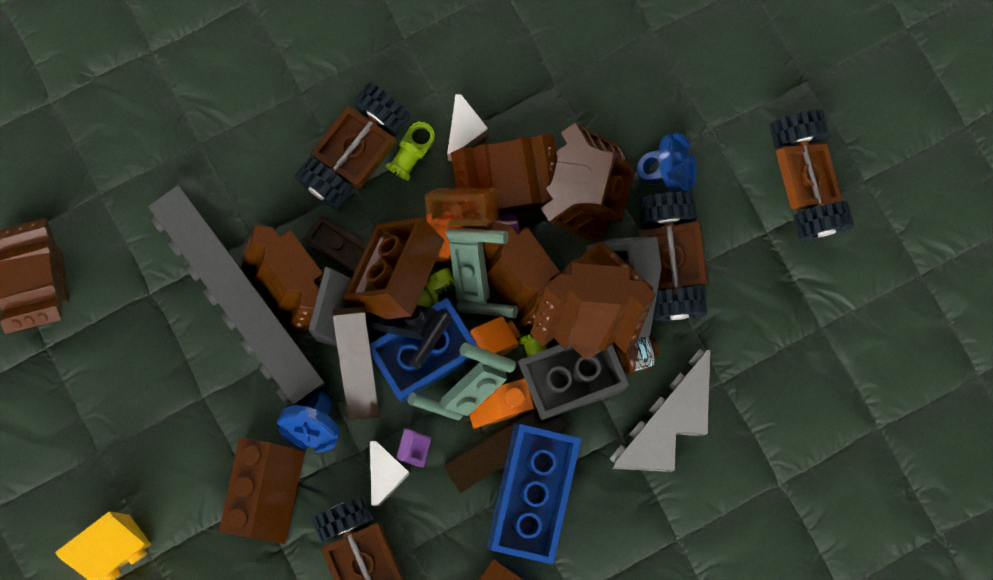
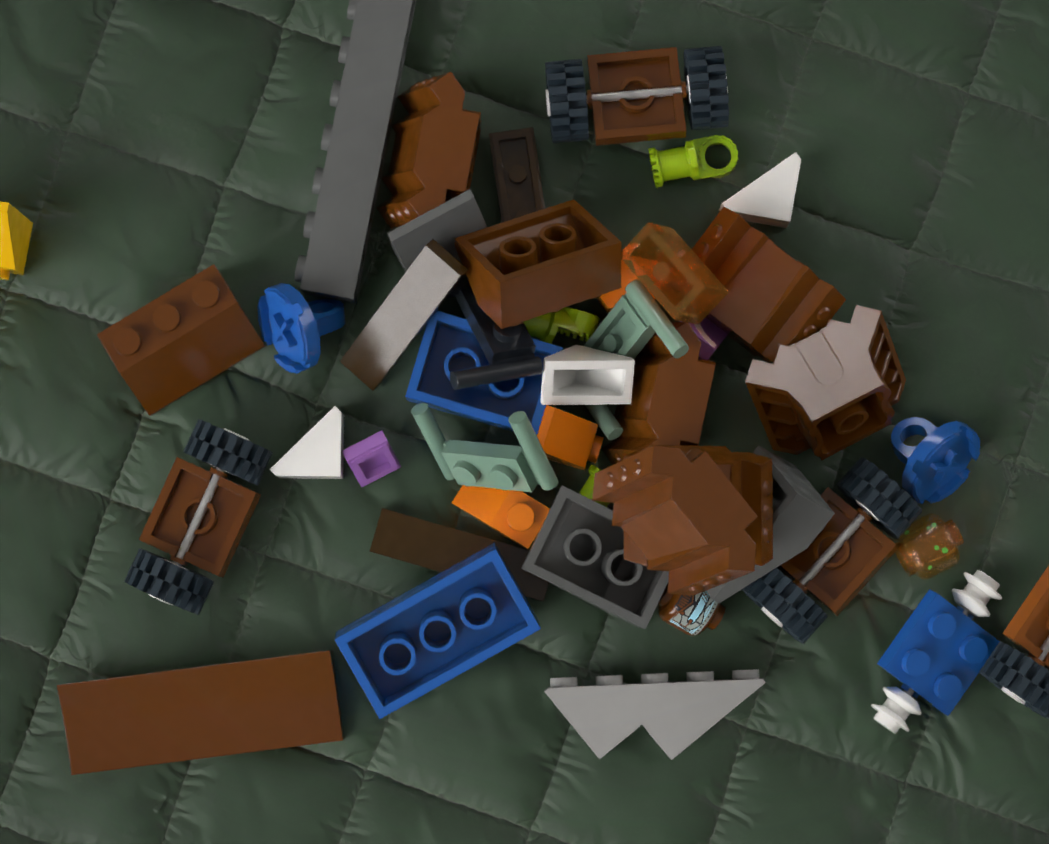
camera: 50 degrees right, 5 degrees up
none -> white slope [540,345,635,405]
none -> blue plate [871,570,1002,734]
none -> clear orange head [895,513,964,580]

